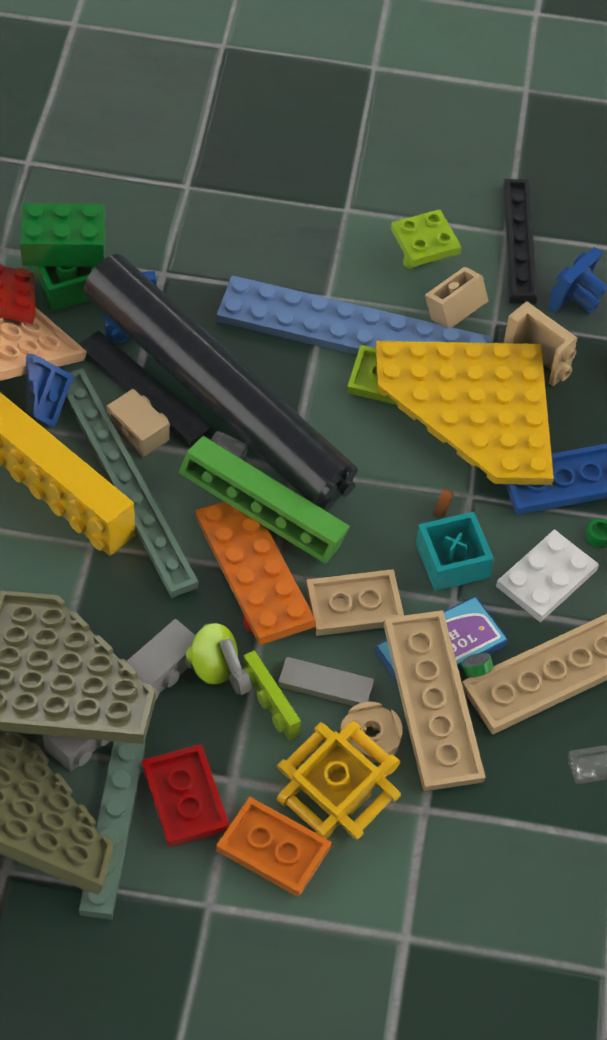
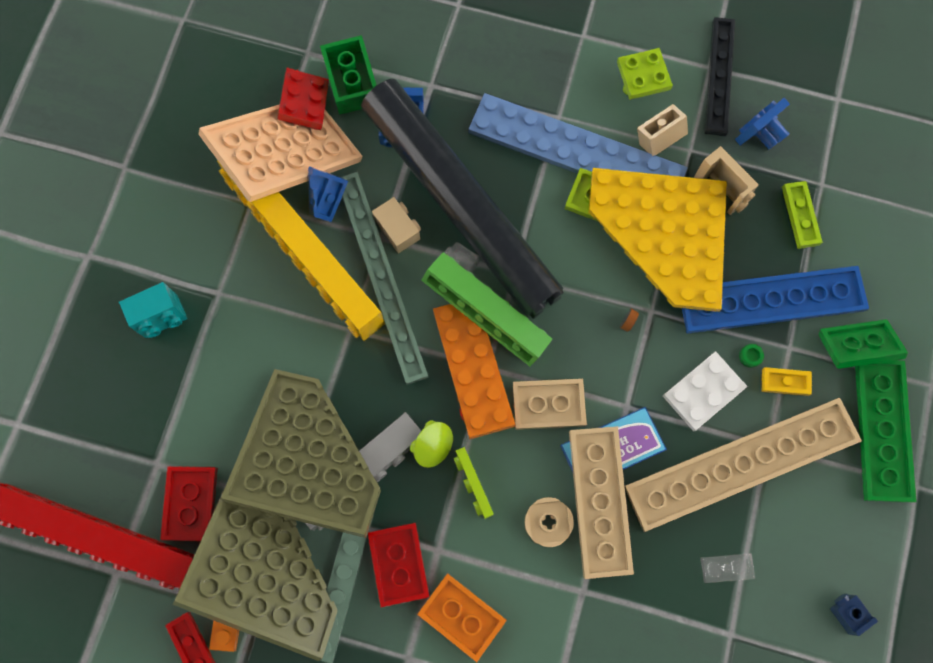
camera: 10 degrees right, 20 degrees up
green brick [20,203,106,267] -> none
black tile [79,330,212,448] -> none
light grey bar [219,638,252,695] -> none
yellow brick [277,720,401,840] -> none
light grey tile [278,657,374,706] -> none
teal brick [416,511,494,591] -> none
green tile [461,653,493,677] -> none

